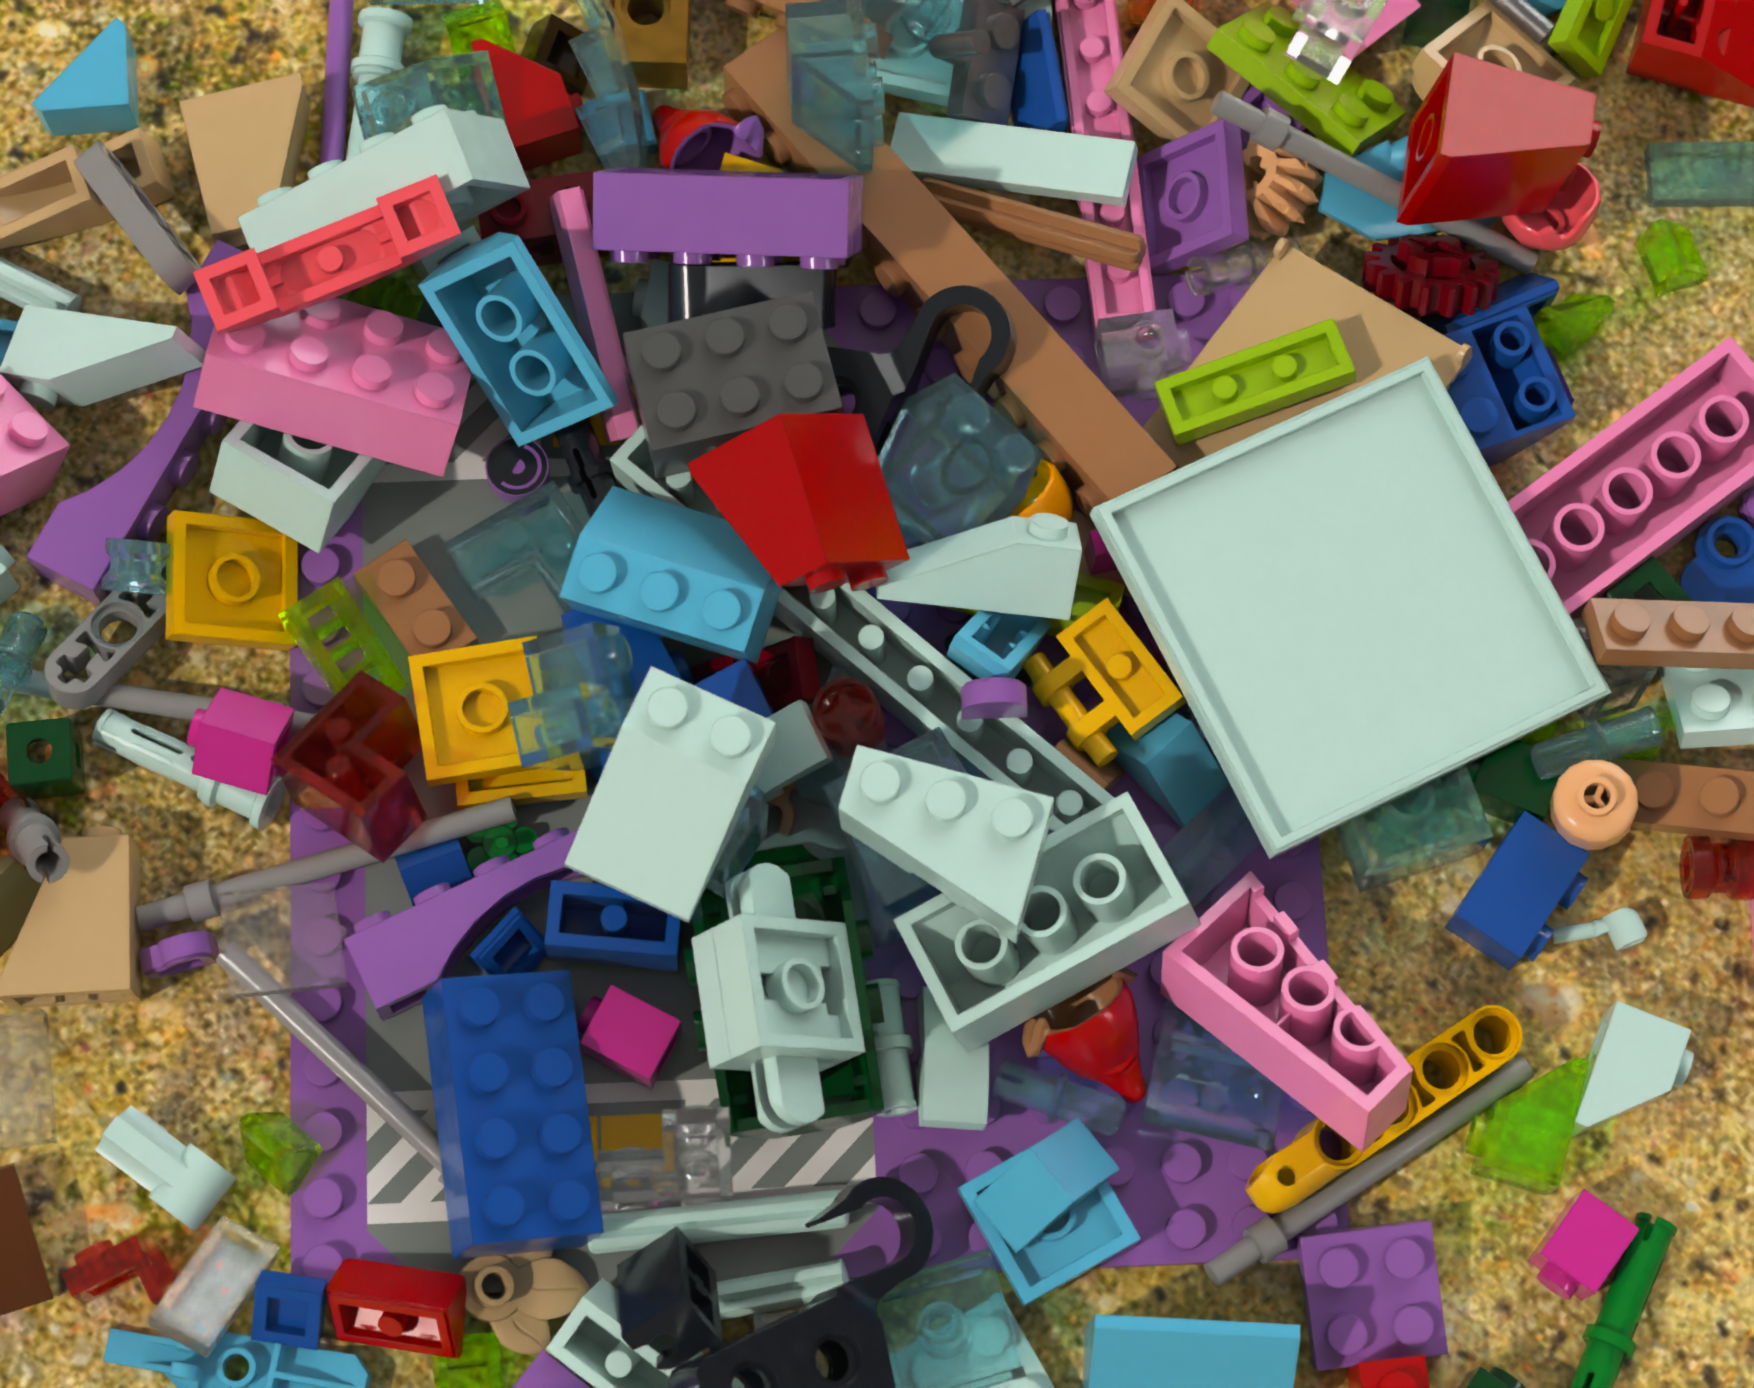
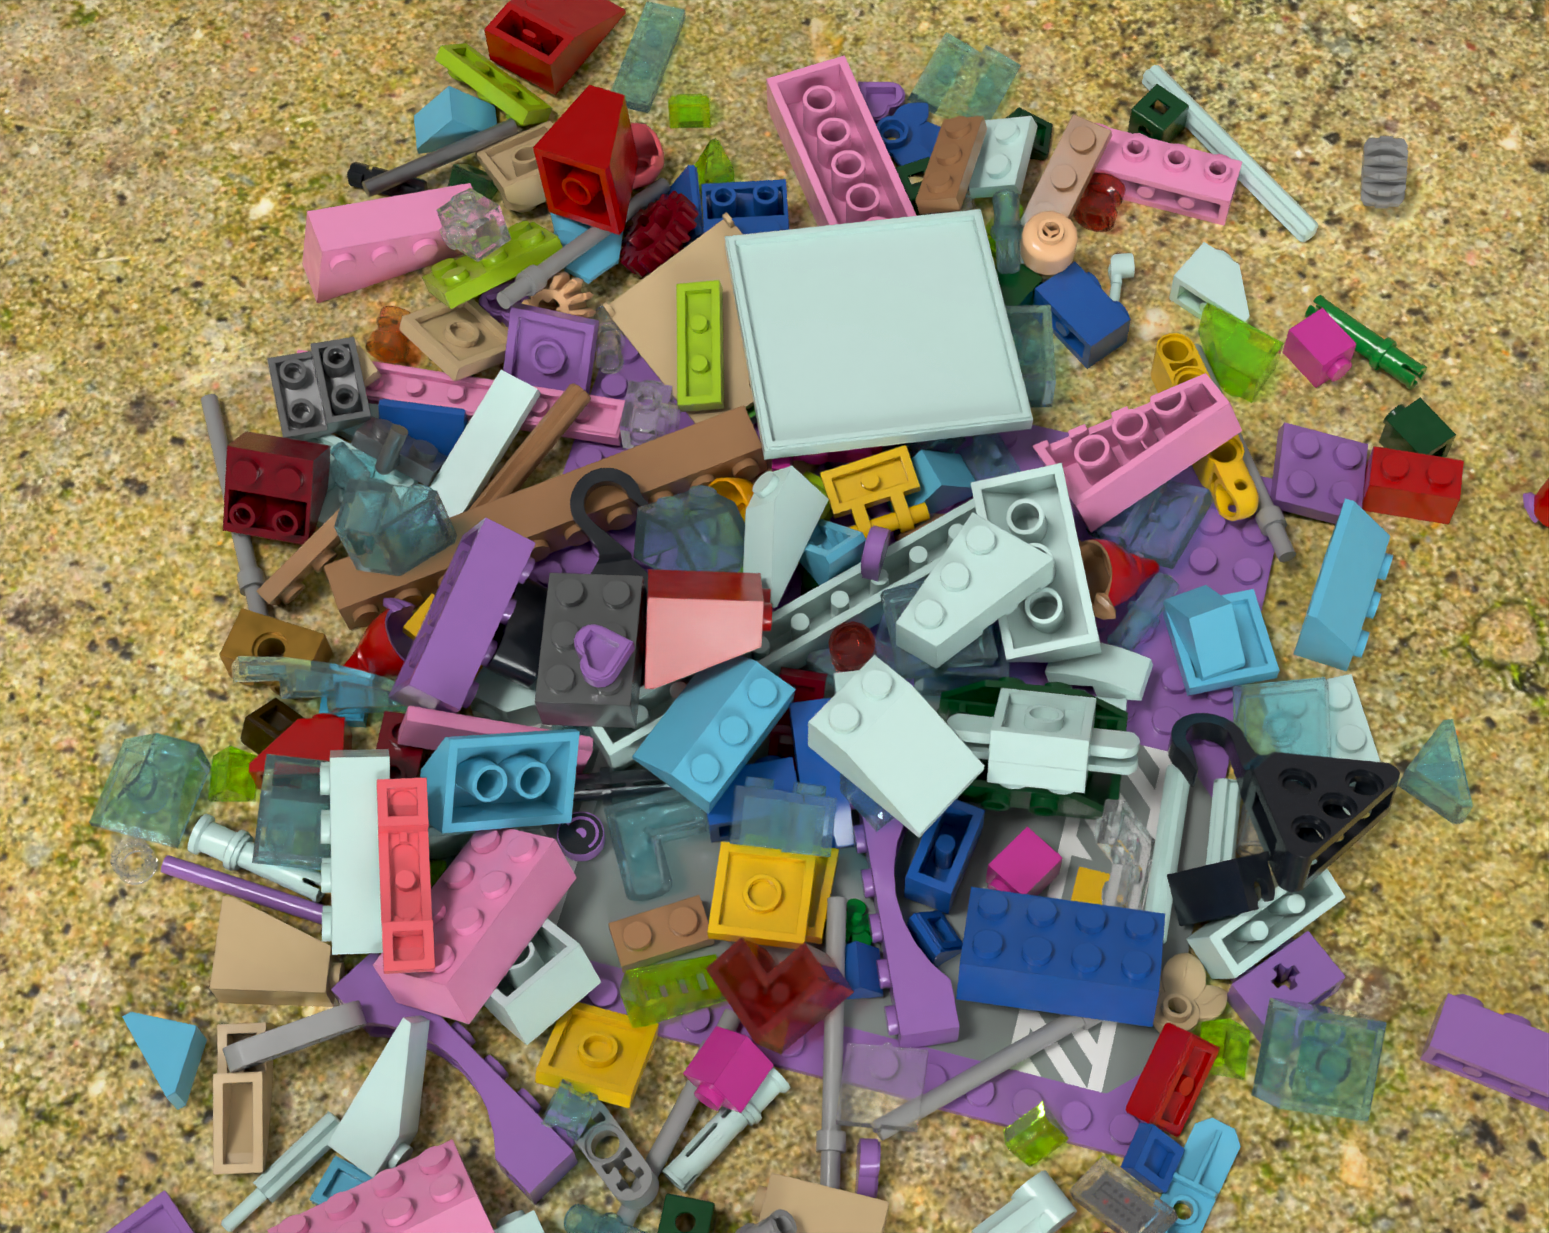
camera: 65 degrees left, 10 degrees down
none -> medium lavender tile [574,624,635,688]

